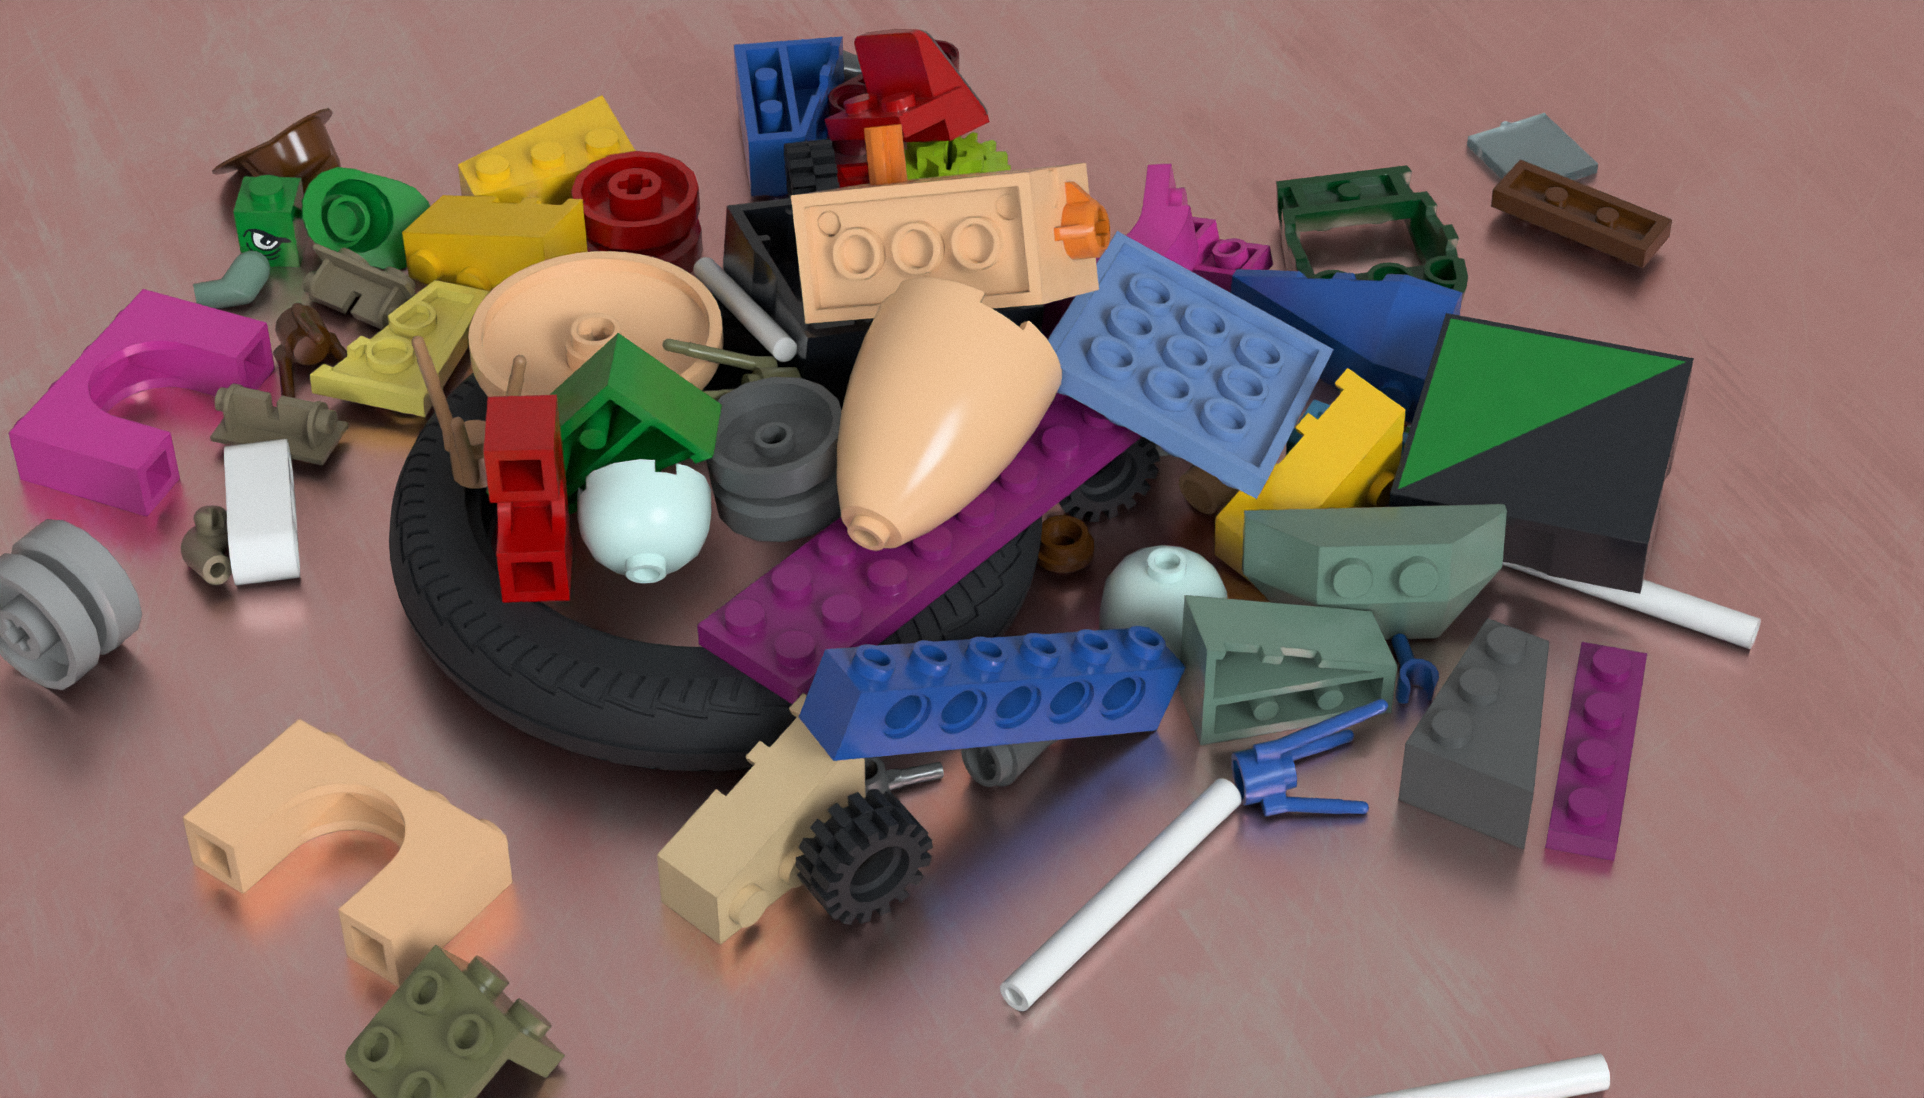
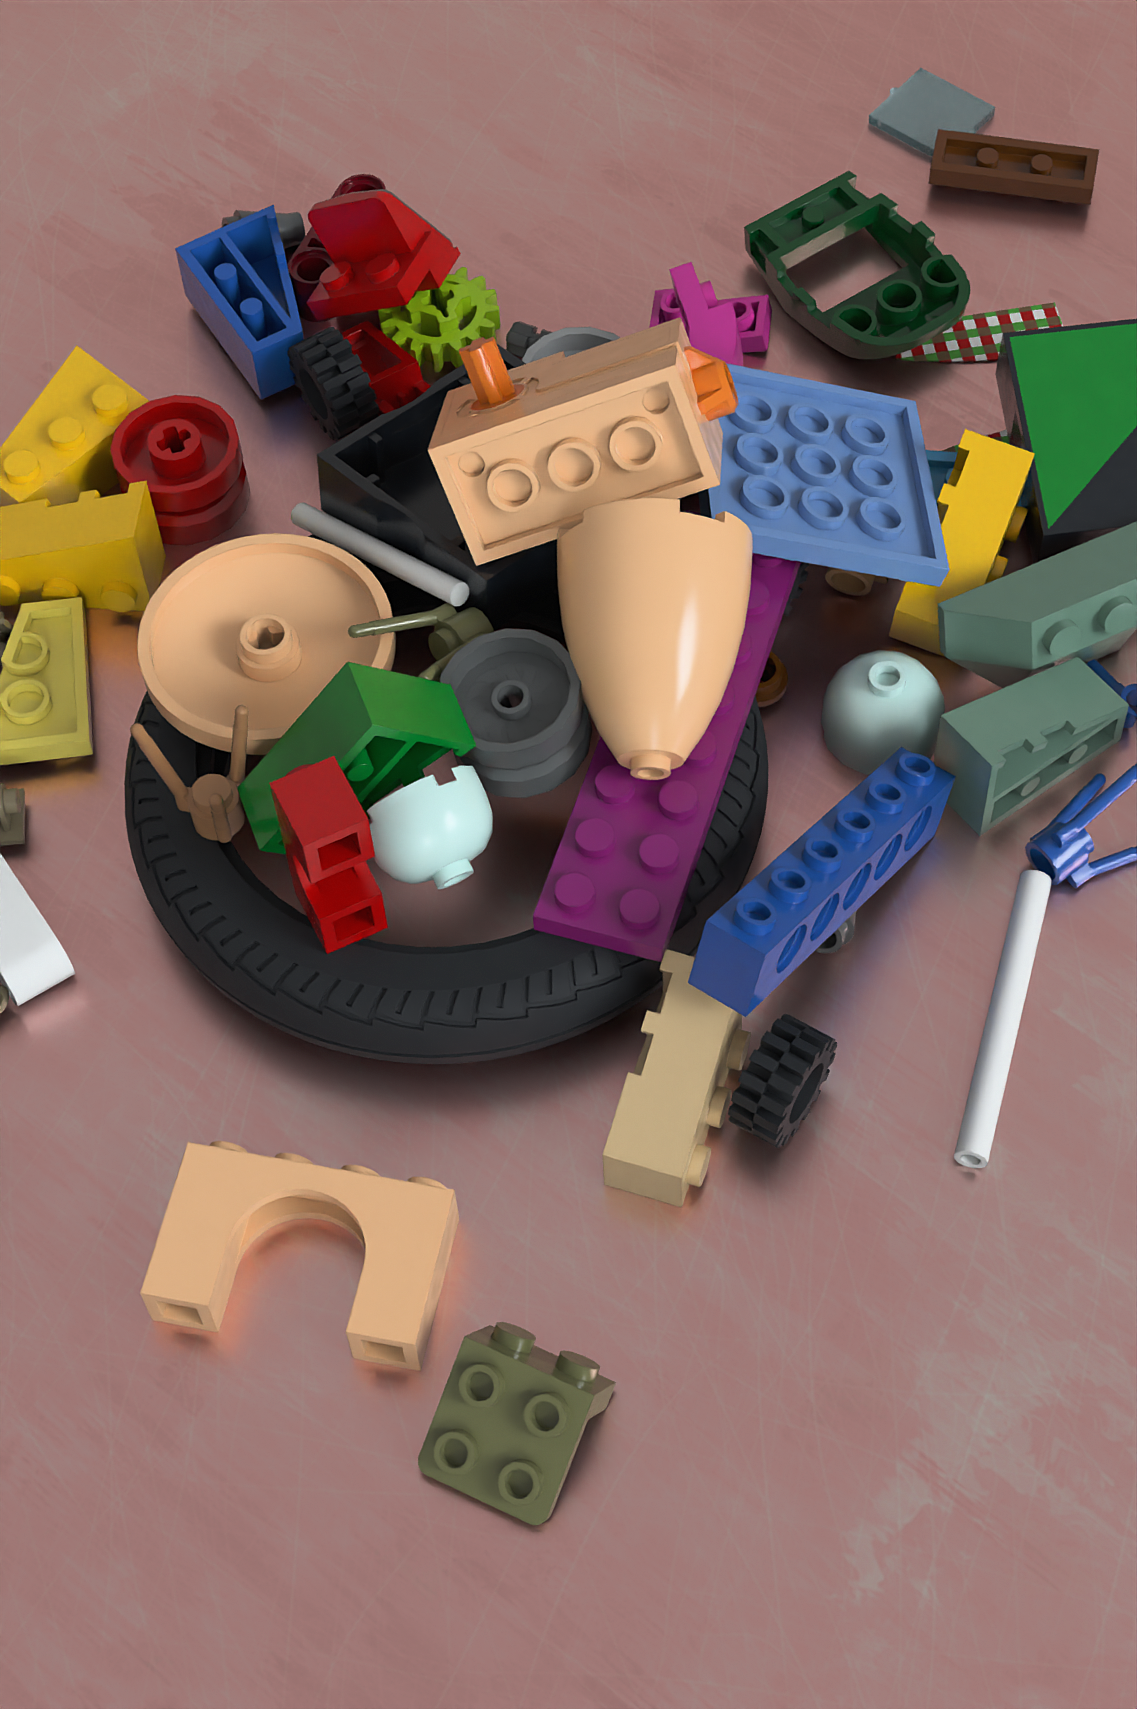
camera: 20 degrees left, 15 degrees up
blue wedge [1231,269,1463,424] -> none

